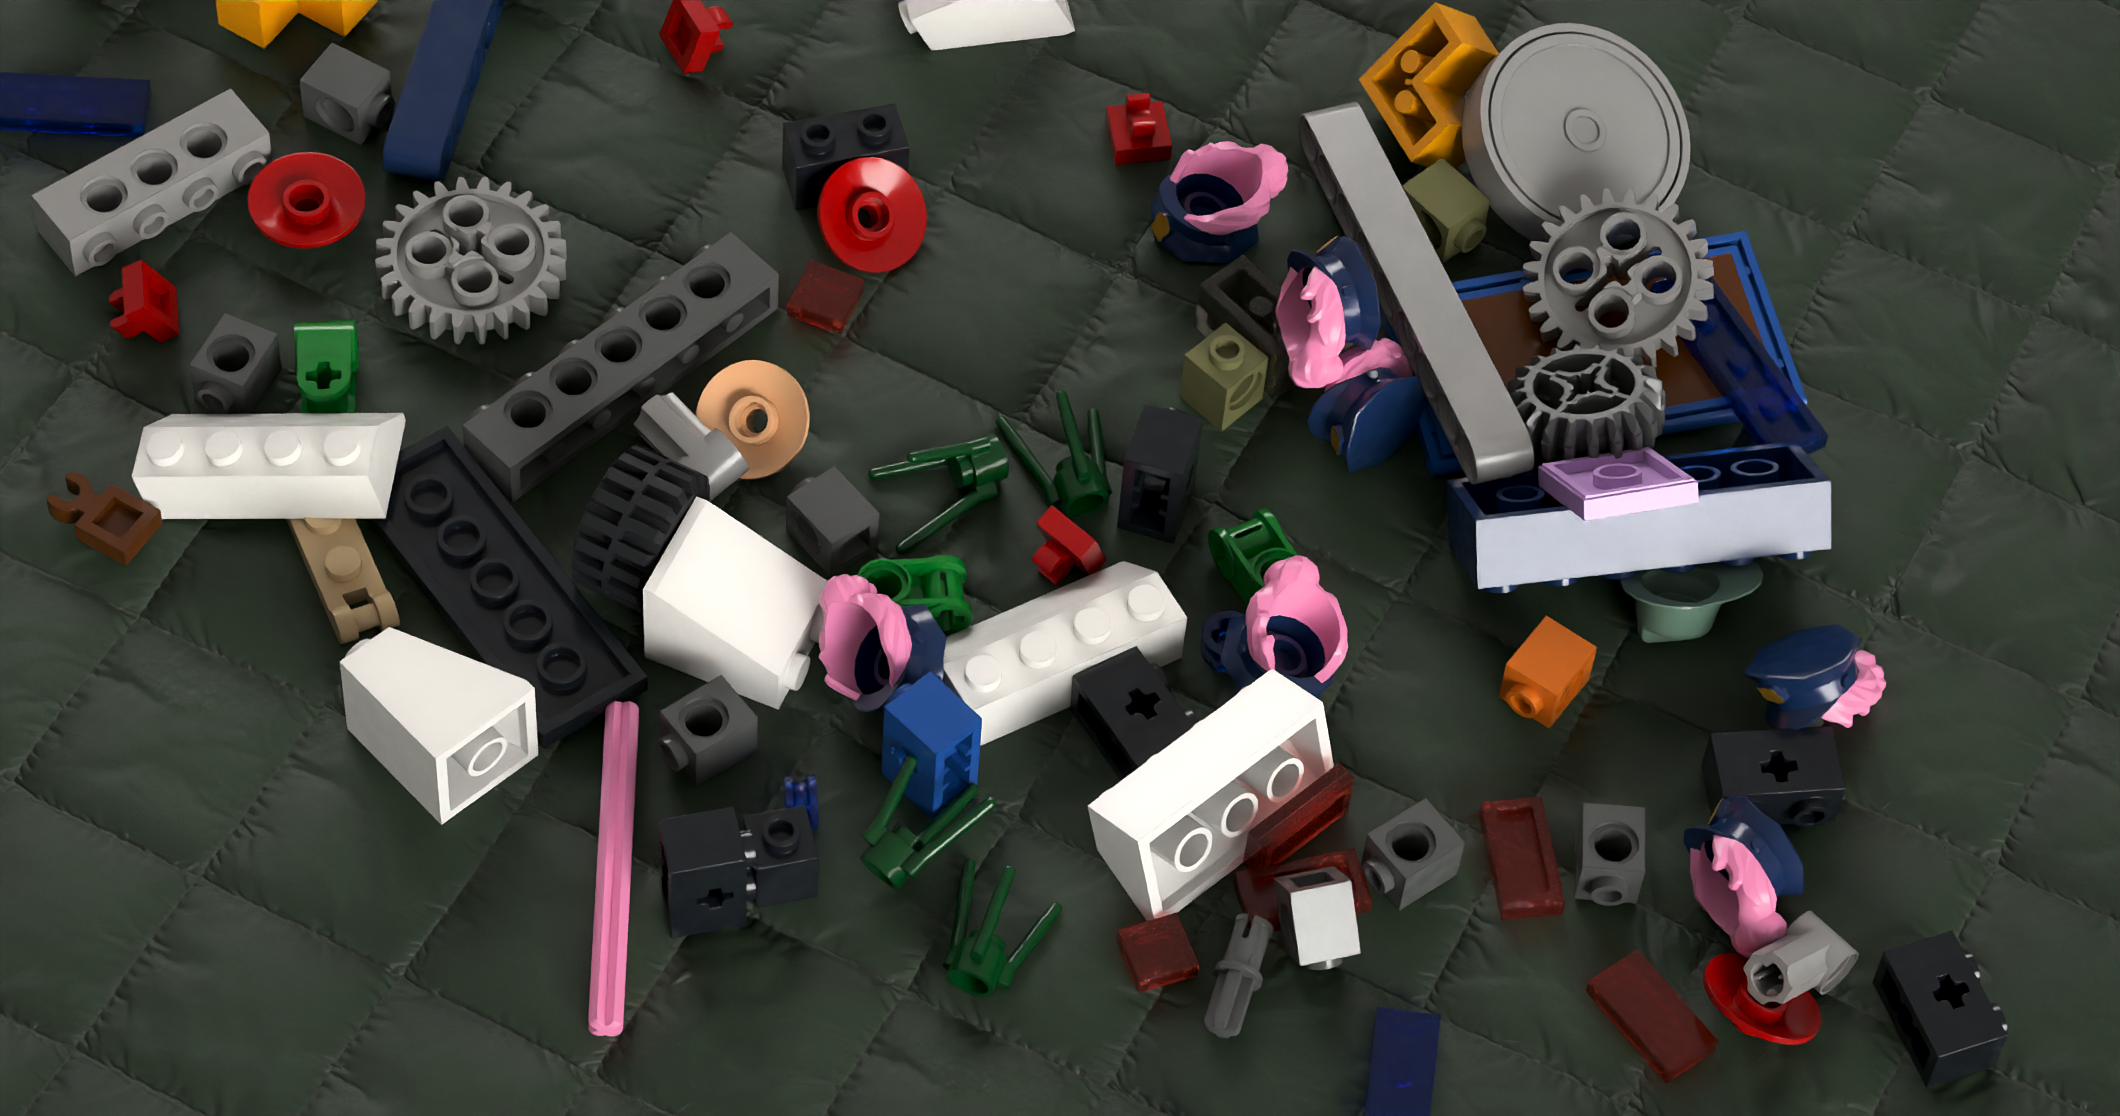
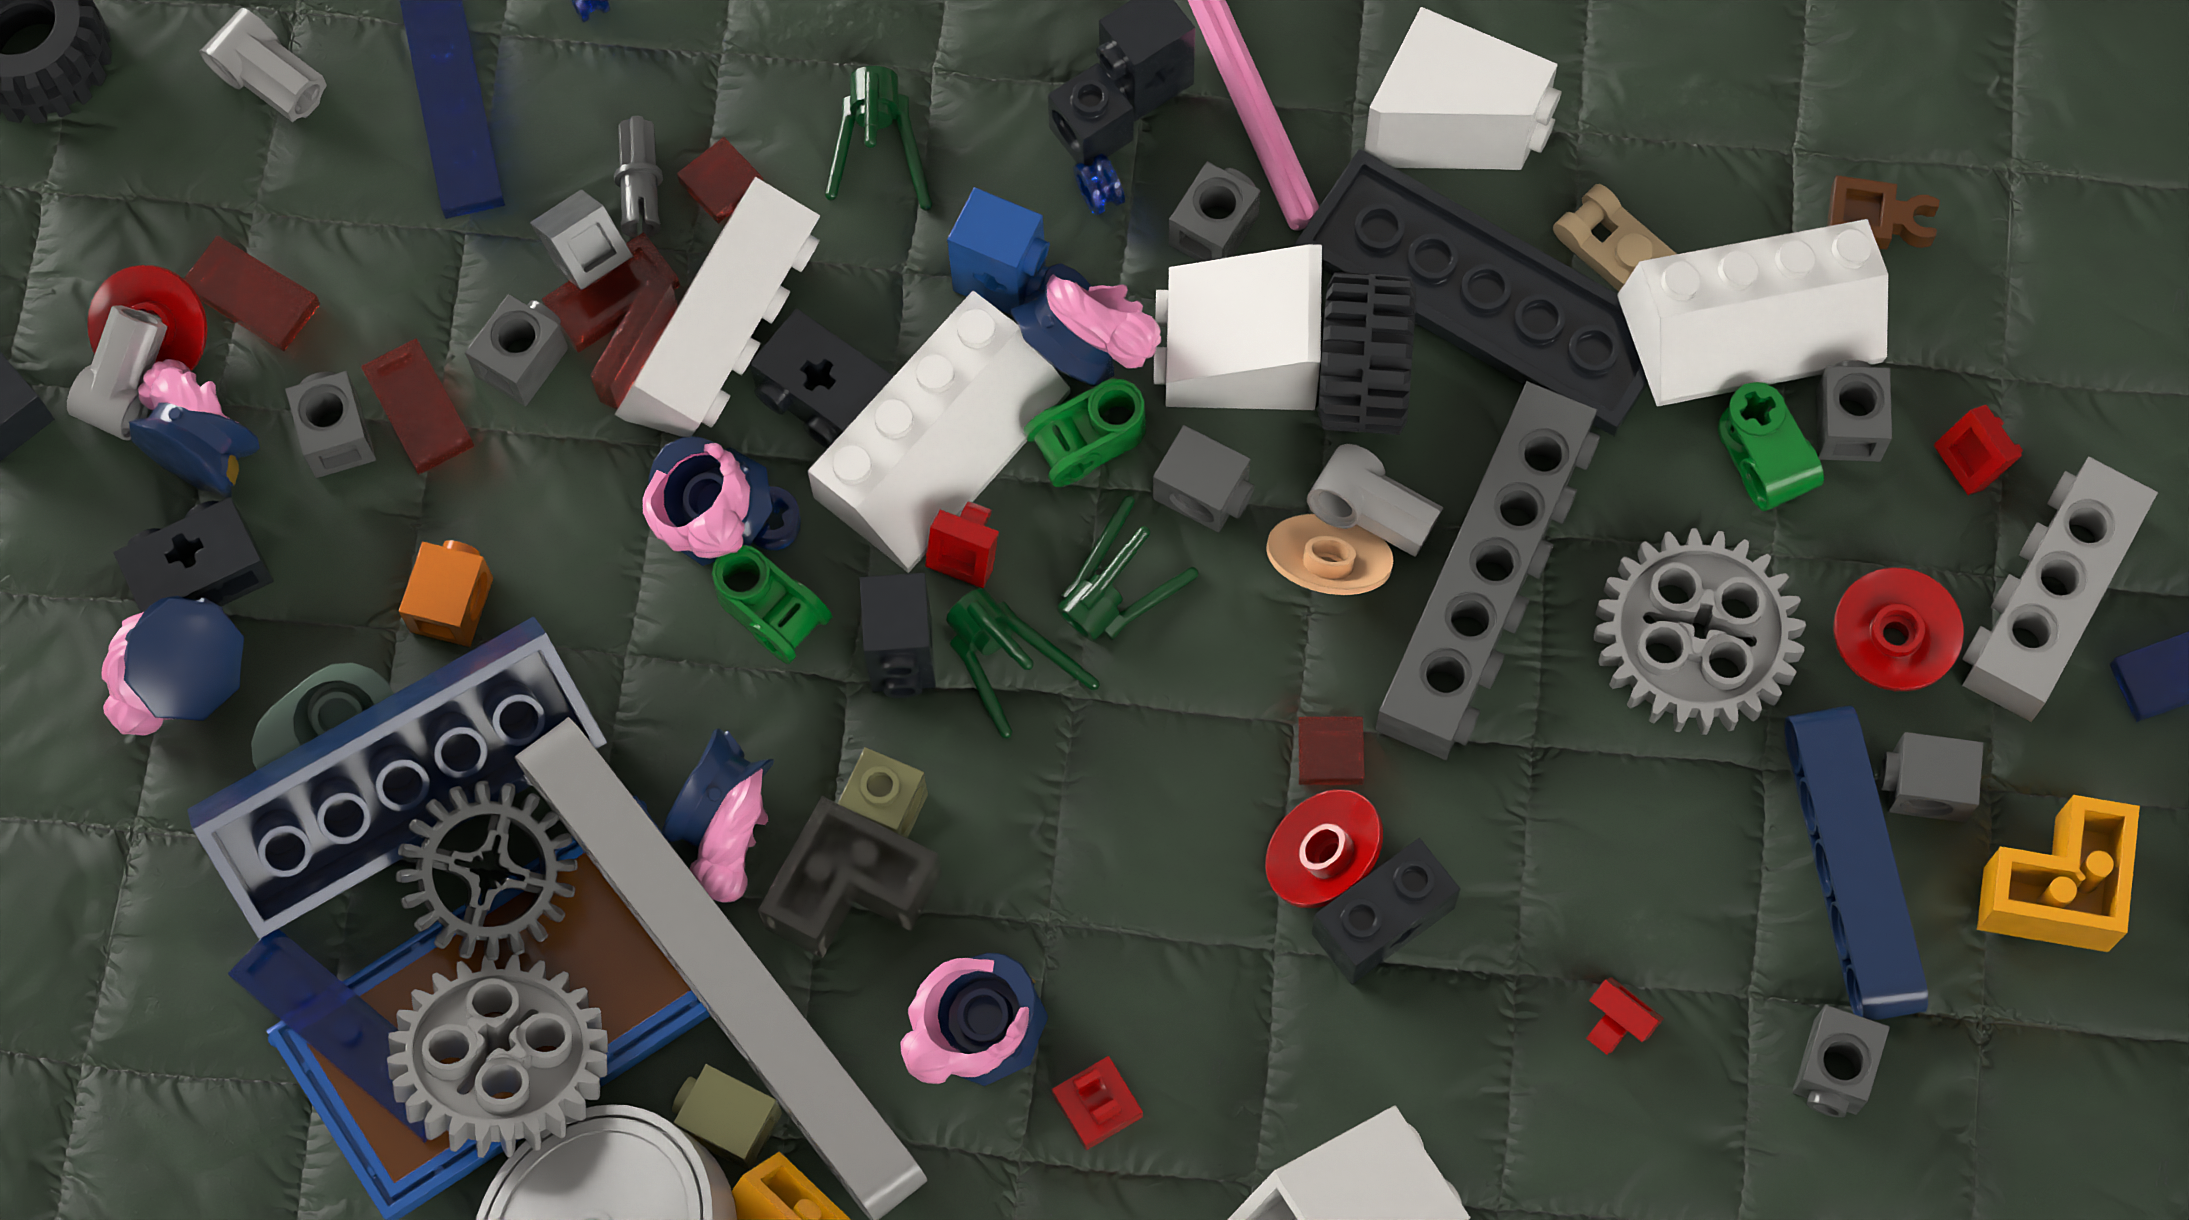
camera: 165 degrees right, 15 degrees up
dark green plant [860,755,996,890] -> none
piece [1275,235,1381,388] -> none
lavender tile [1538,447,1699,521] -> none

